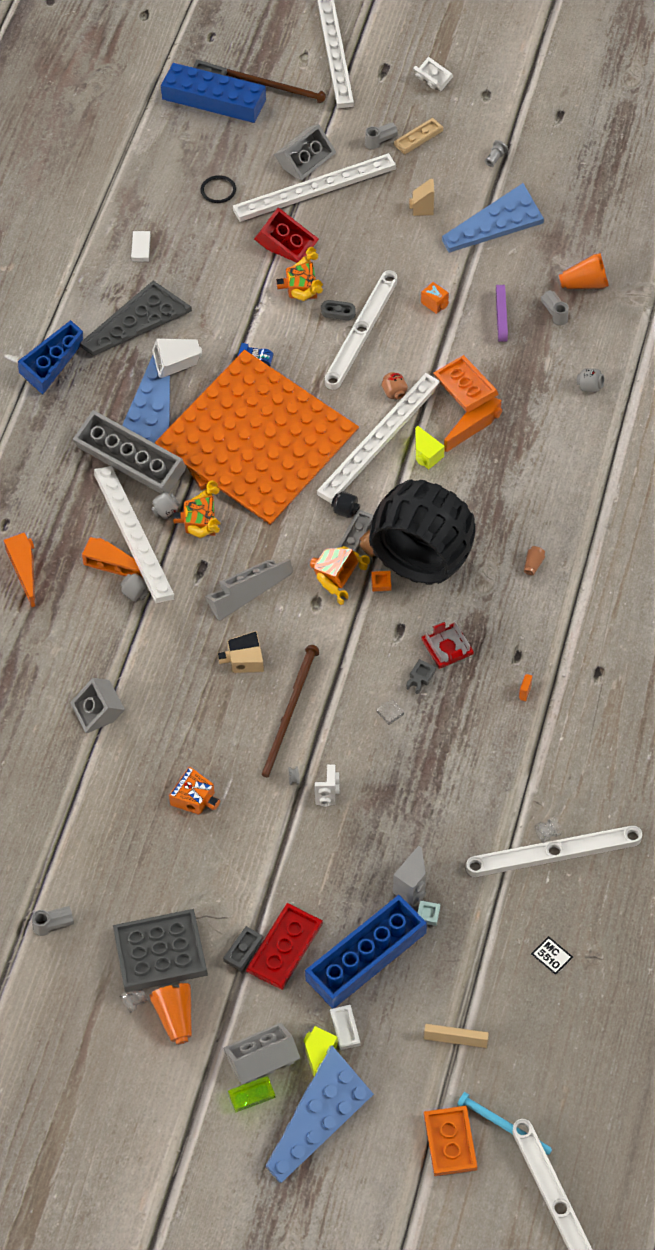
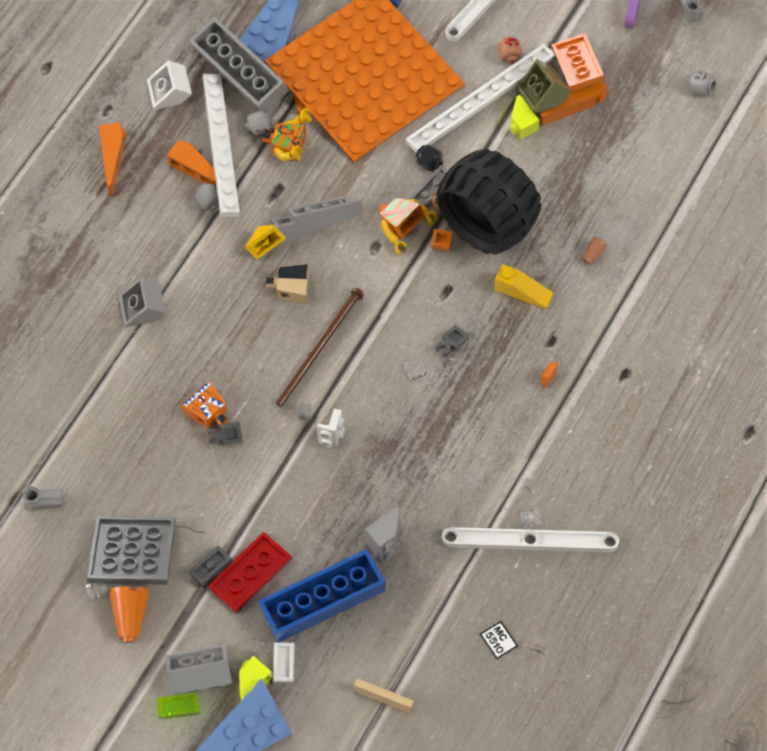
camera: 15 degrees right, 5 degrees up
light aqua plate [418,901,440,926] -> none
piece [422,621,474,669] -> none
none -> white slope [147,60,192,109]
none -> dark grey plate [207,421,243,445]
none -> yellow slope [245,225,286,260]
none -> yellow slope [494,264,554,310]
none -> olive slope [516,59,571,113]

